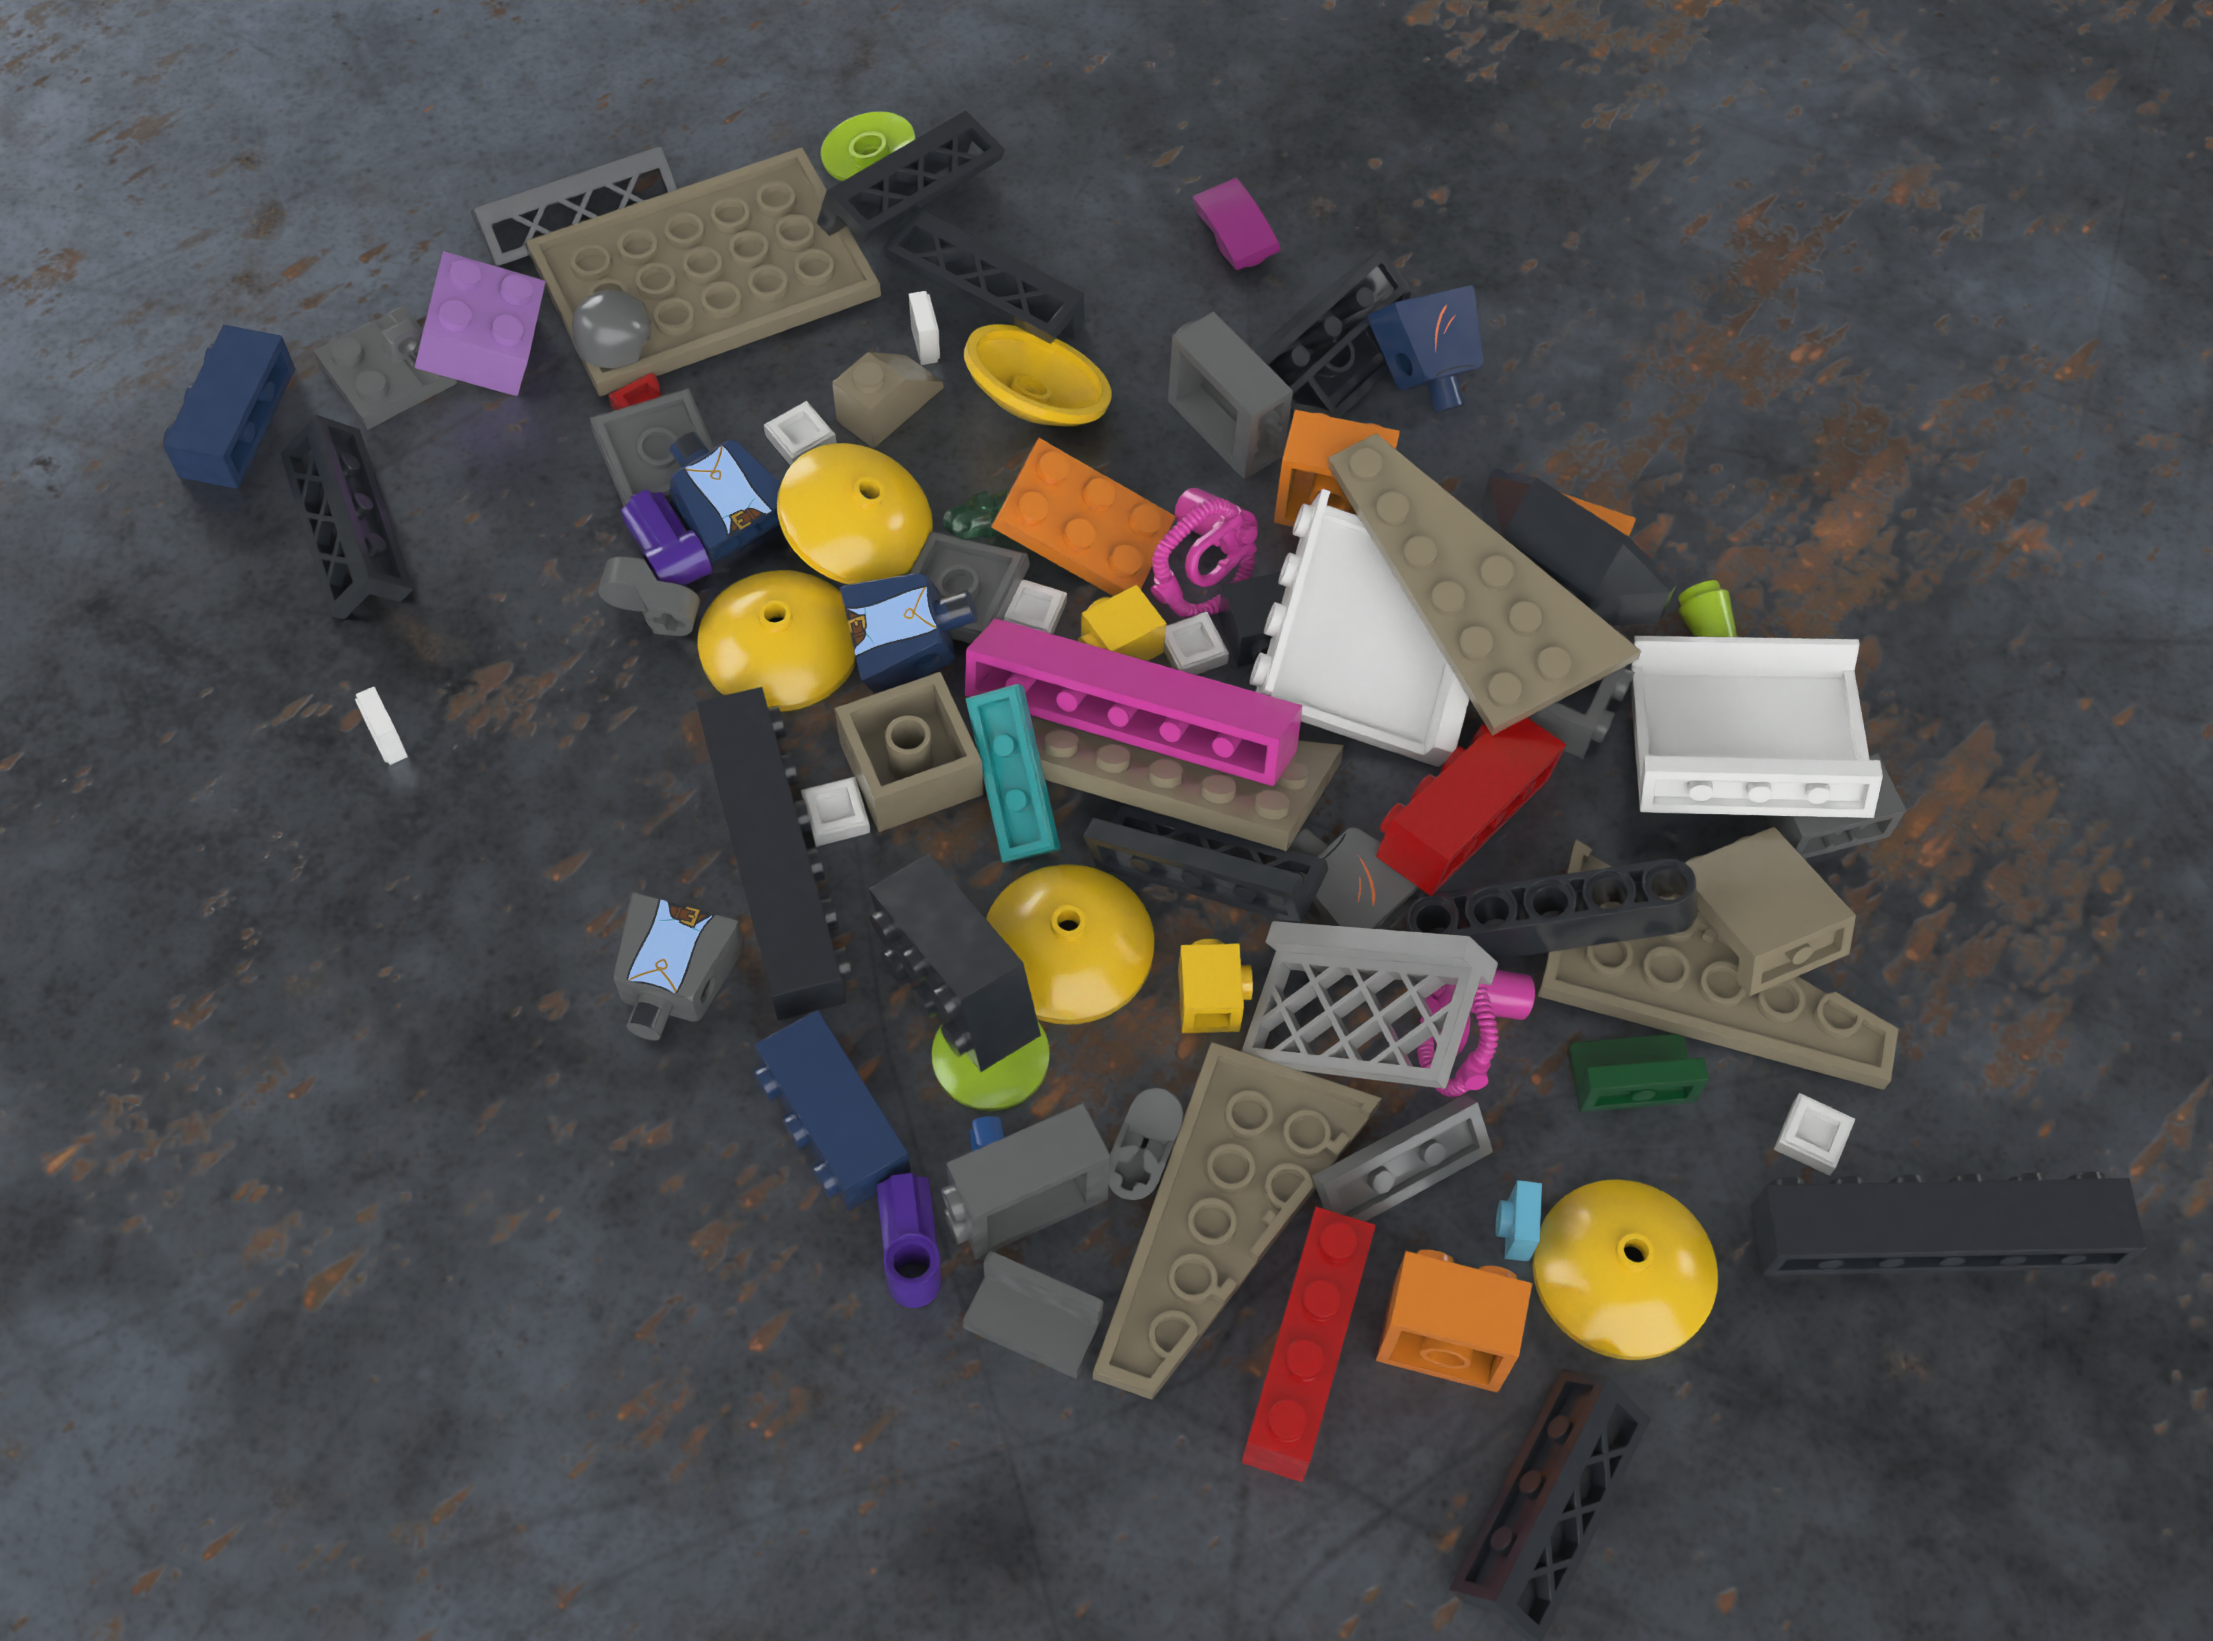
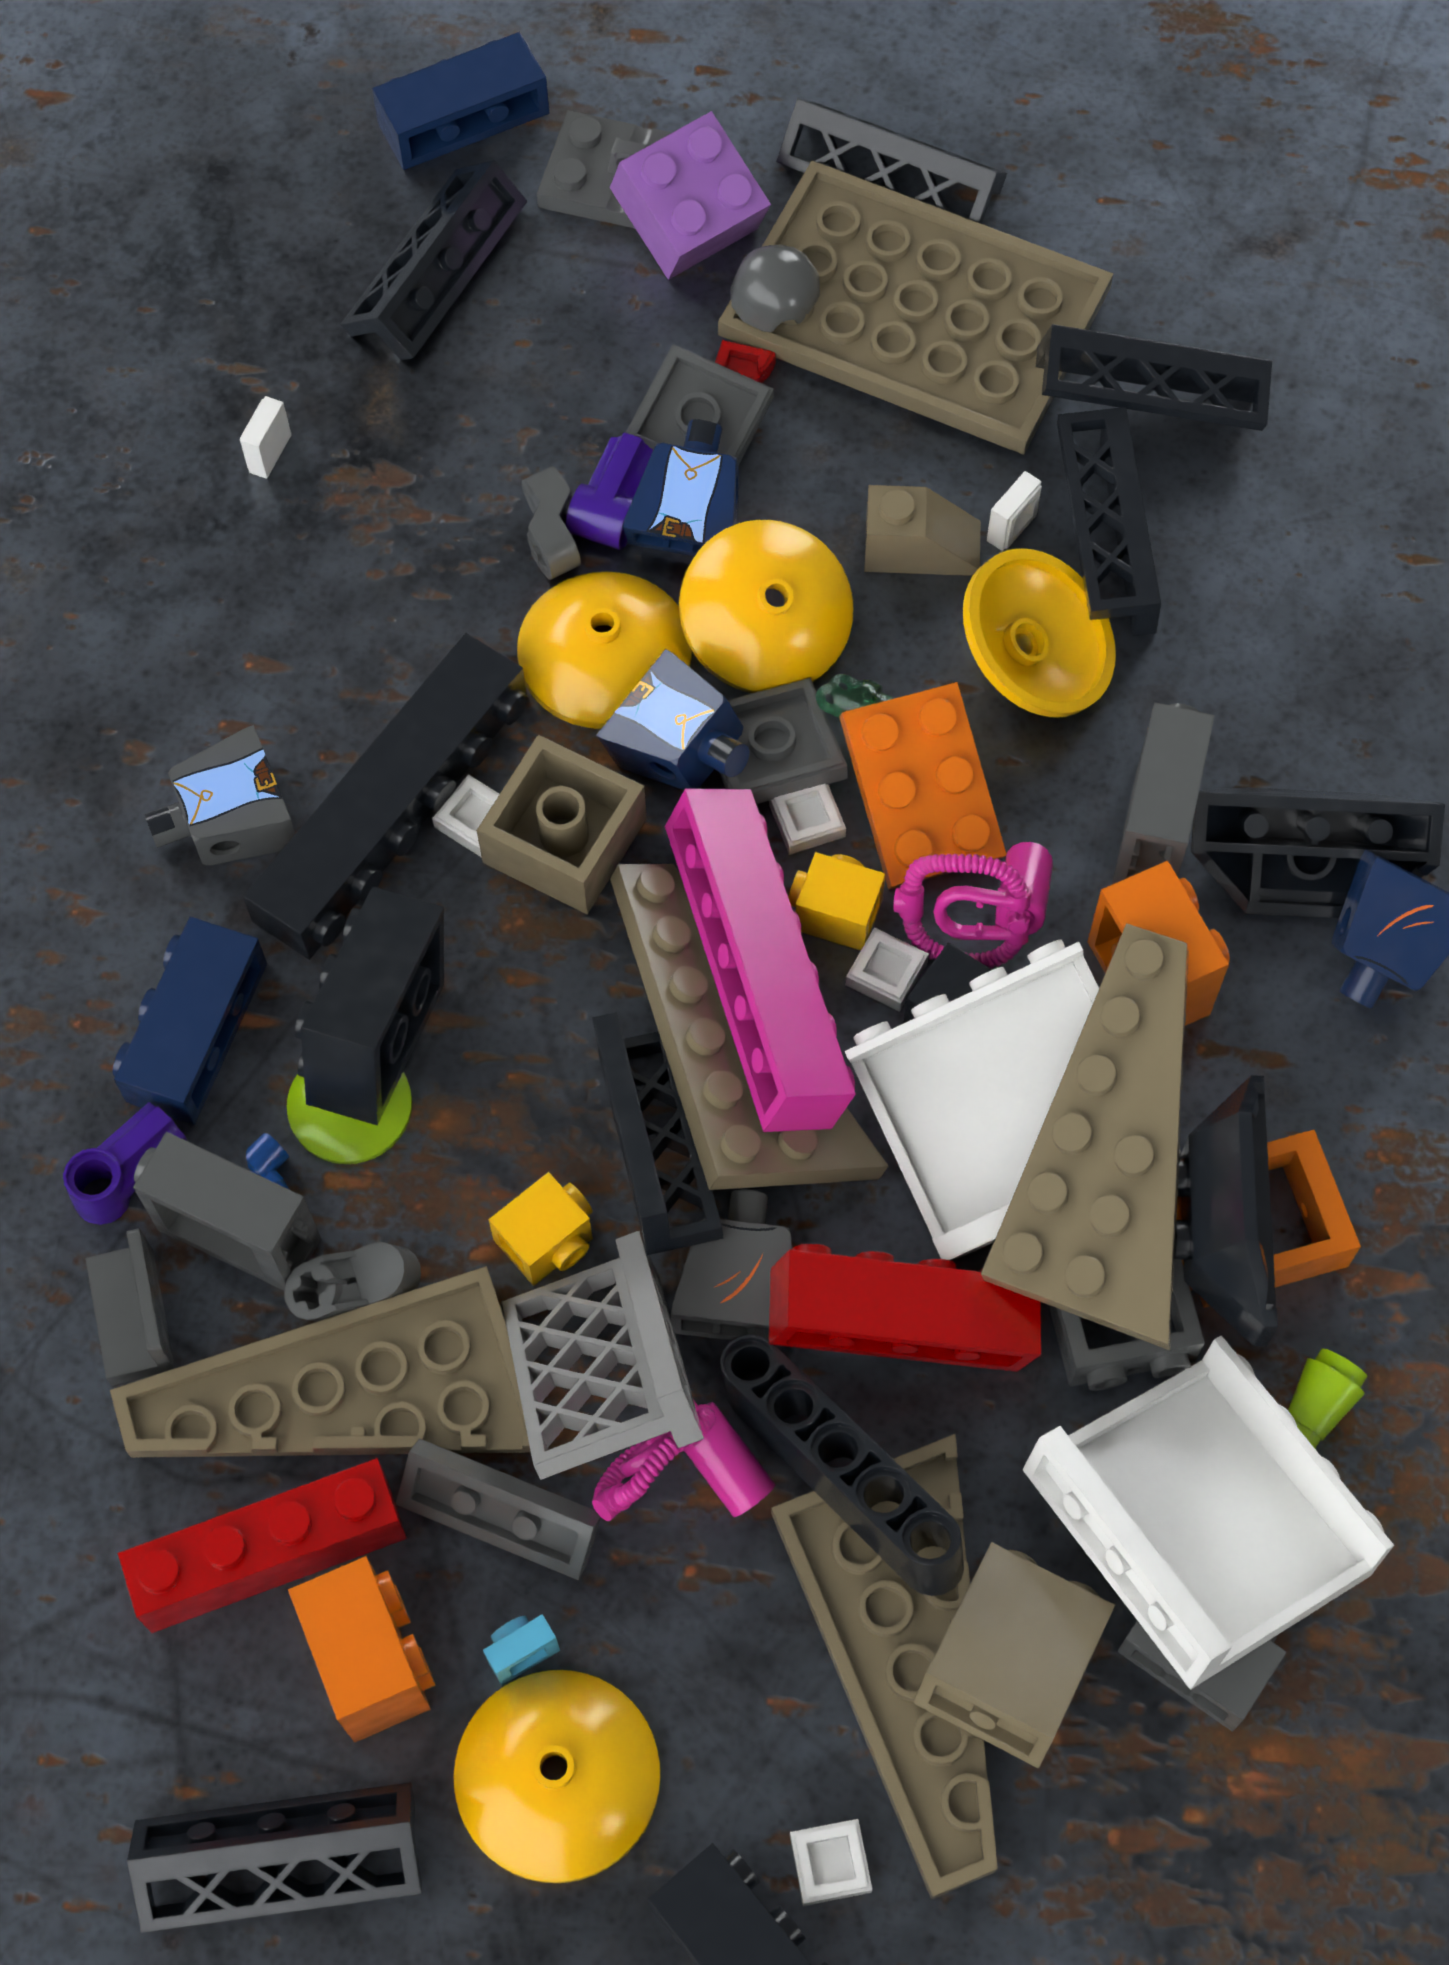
camera: 55 degrees right, 5 degrees up
white tile [764,401,836,466] -> none
lime dish [821,112,916,181] -> none
teal tile [965,684,1061,863] -> none
yellow dish [986,864,1154,1025] -> none
magenta slope [1192,178,1281,270] -> none
dark green panel [1567,1034,1709,1112] -> none

